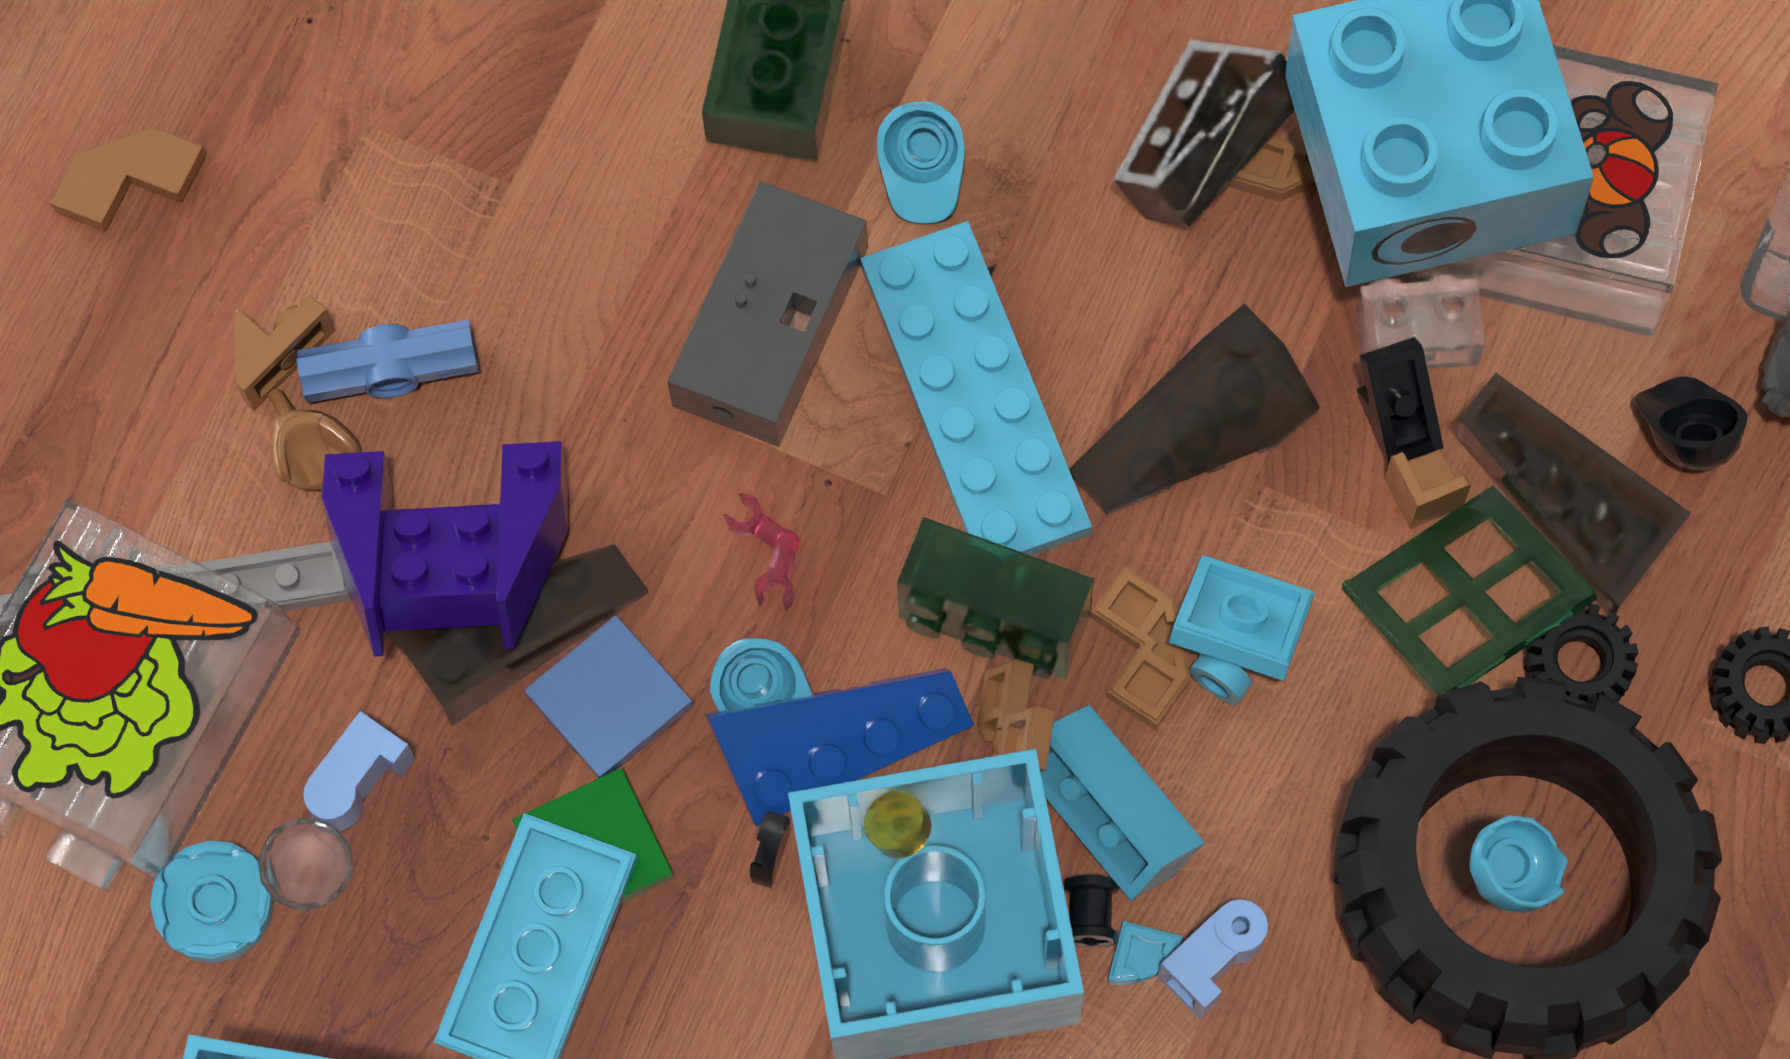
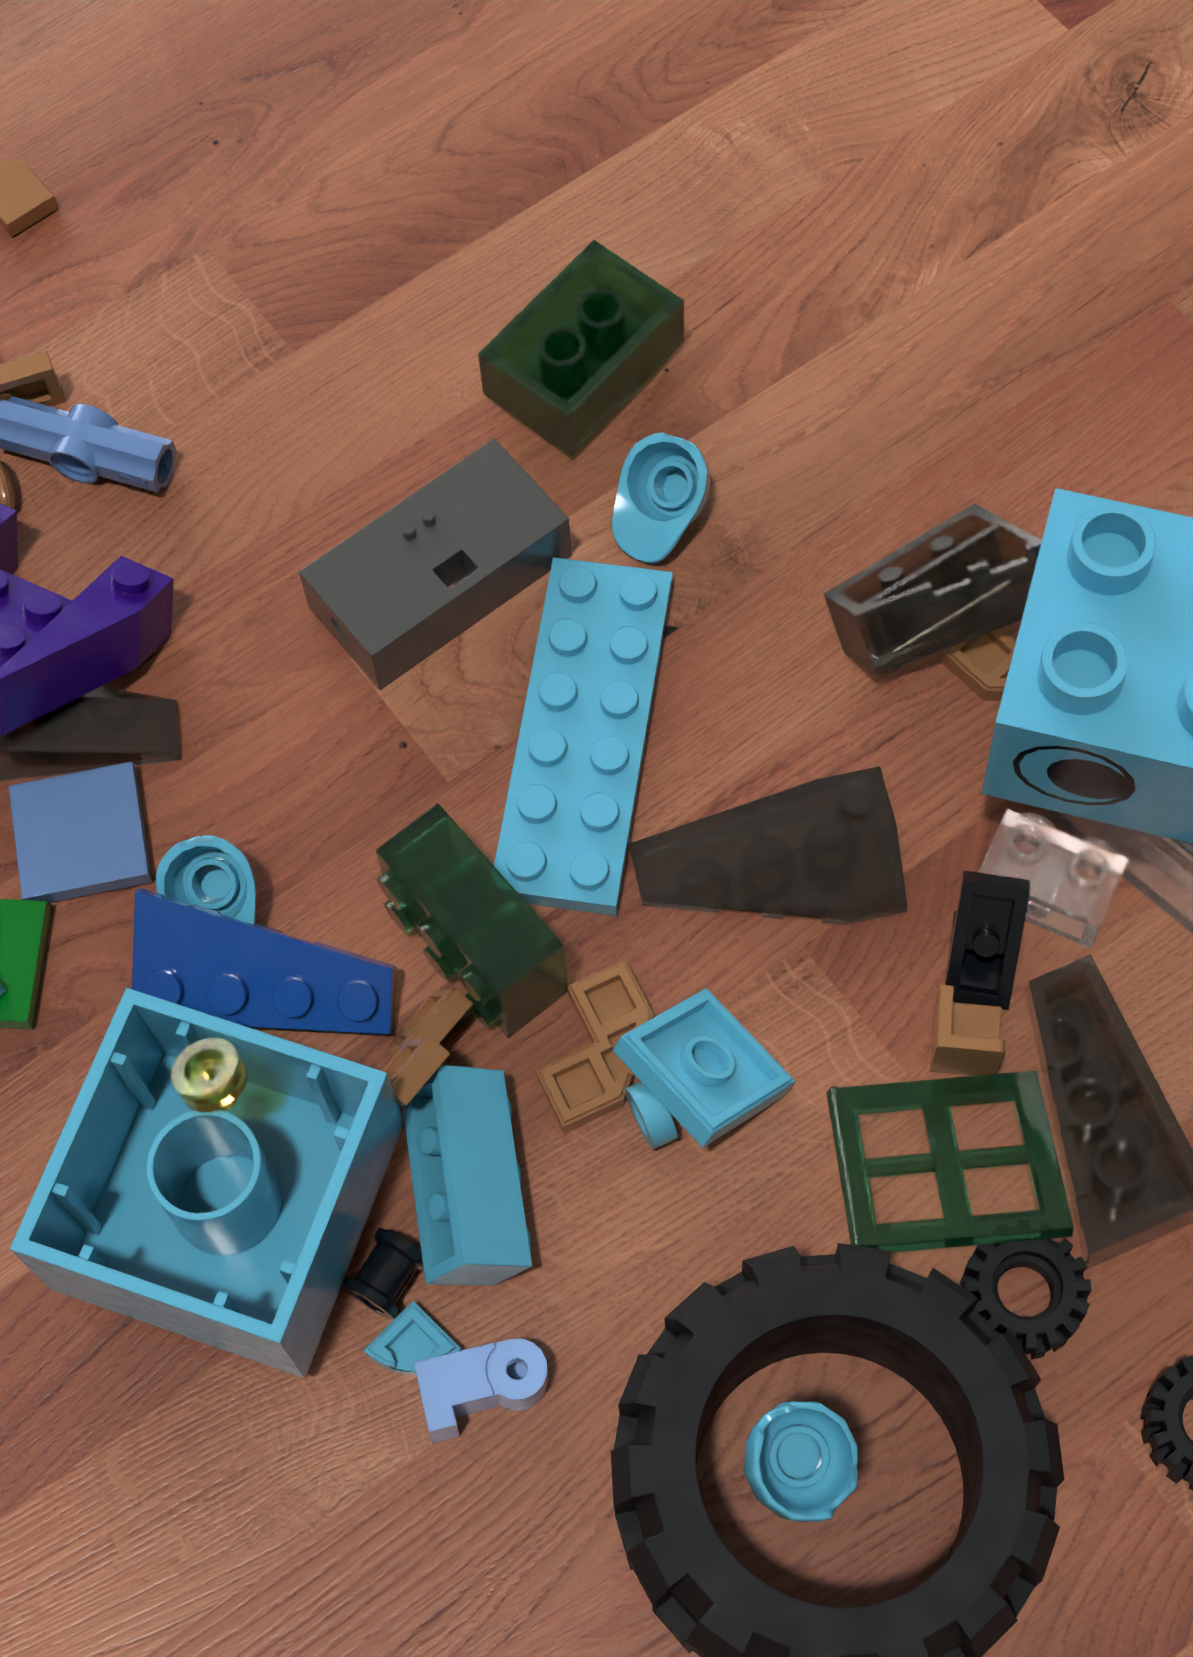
camera: 30 degrees right, 5 degrees down
clear pink arm [724,493,800,611] -> none

